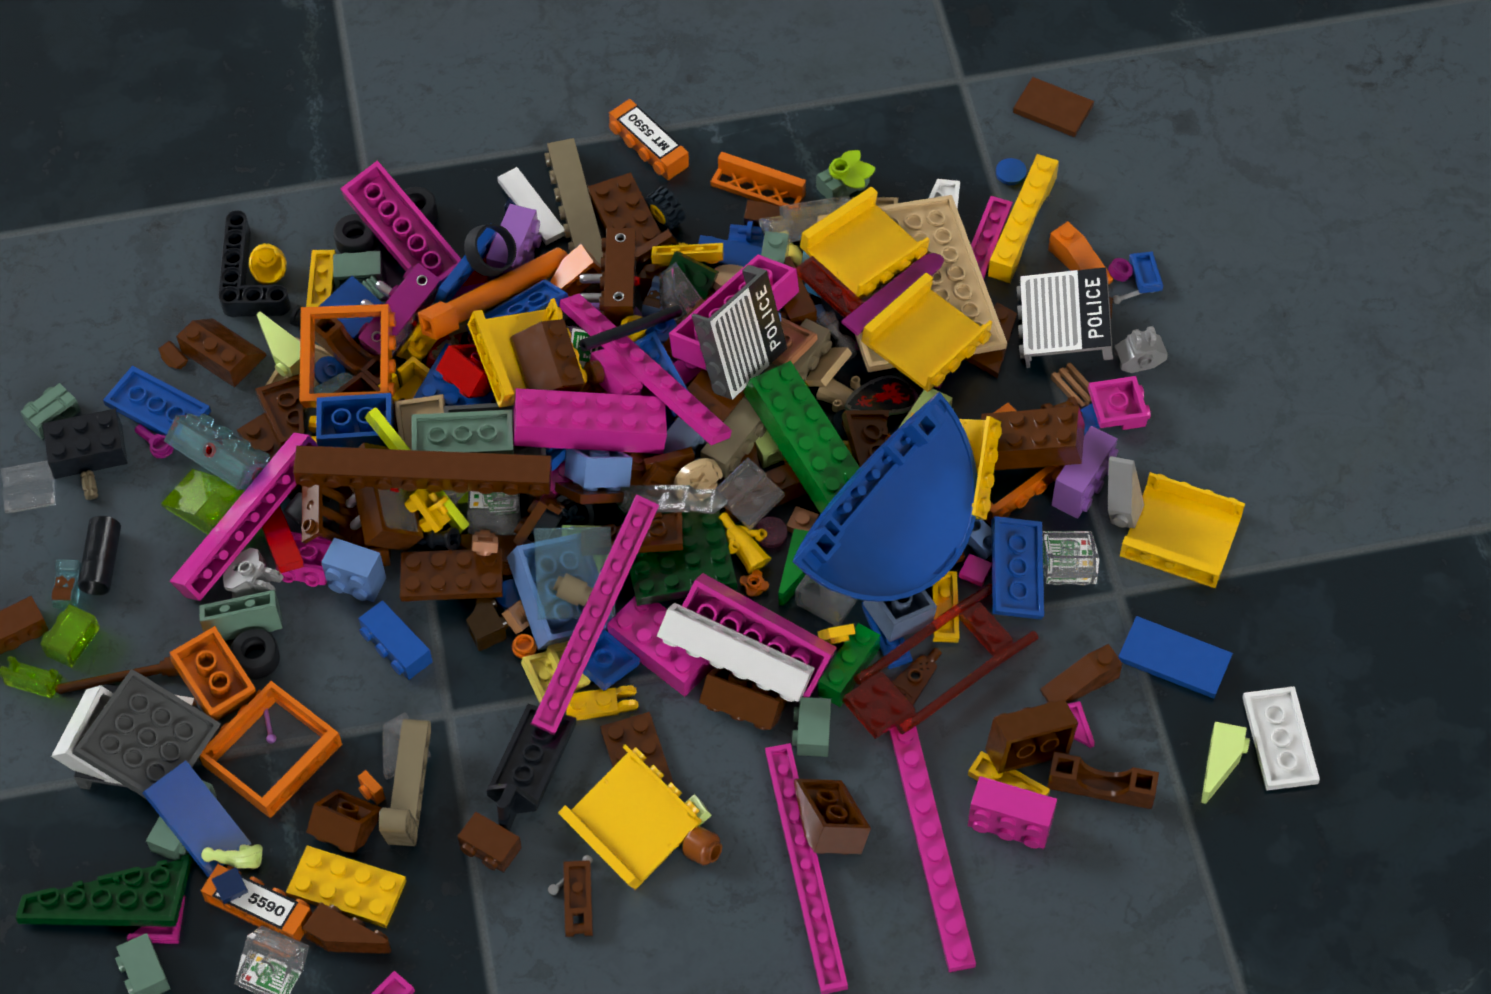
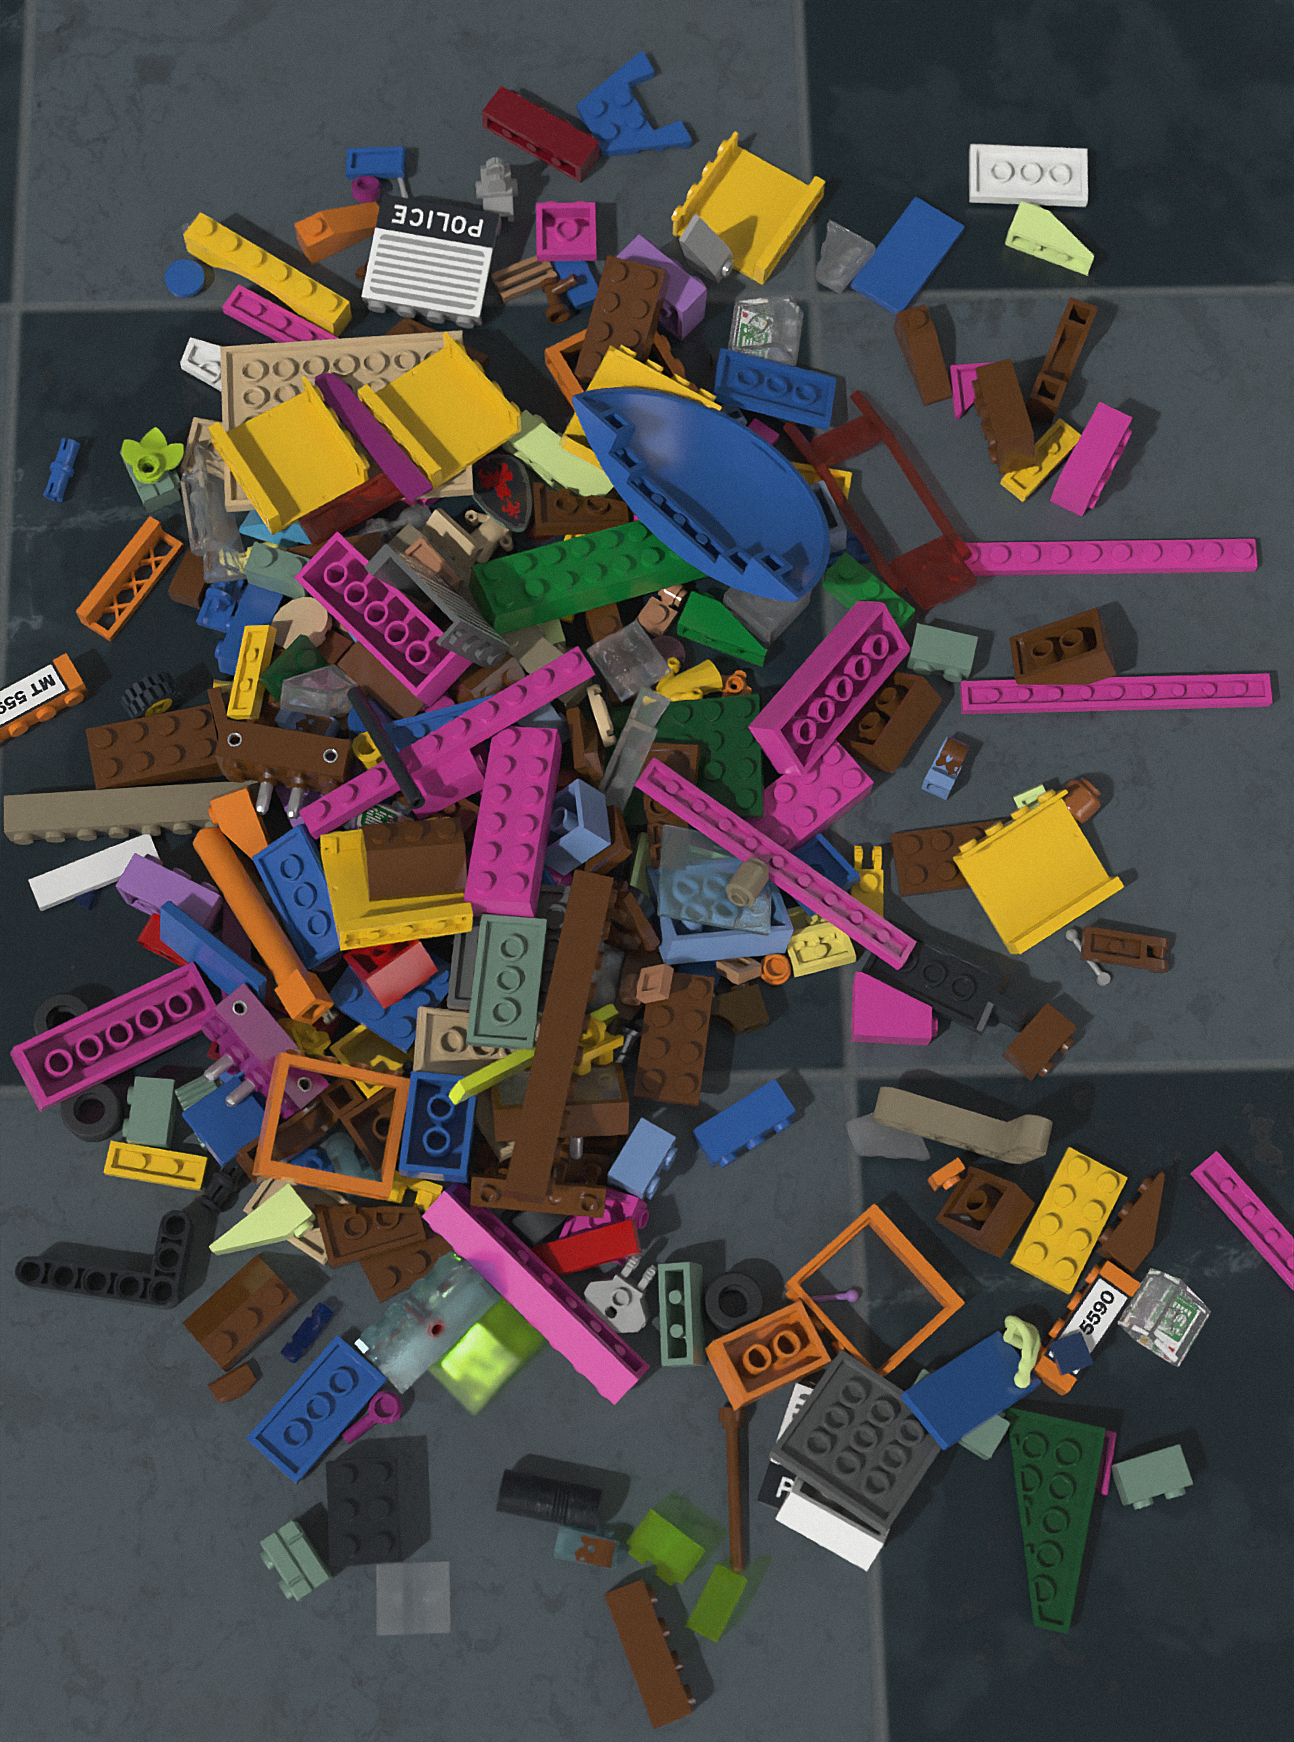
camera: 85 degrees left, 15 degrees up
dark tan piece [80,470,99,500] -> none
yellow hair [249,243,287,285] -> none
black tyre [464,224,517,277] -> none
reddish brown tile [584,360,605,386] -> none
white brick [657,603,815,702] -> none
yellow plate [818,624,855,644] -> none
reddish brown piece [885,648,942,707] -> none
reddish brown tile [1013,77,1094,137] -> none
none -> blue pin [43,438,81,502]
none -> clear blue axle [281,1302,333,1363]
none -> dark red brick [482,86,599,183]
none -> blue wing [576,51,692,157]
none -> clear wing [815,220,876,294]
none -> dark pink slope [851,972,938,1046]
none -> leg [921,735,970,800]

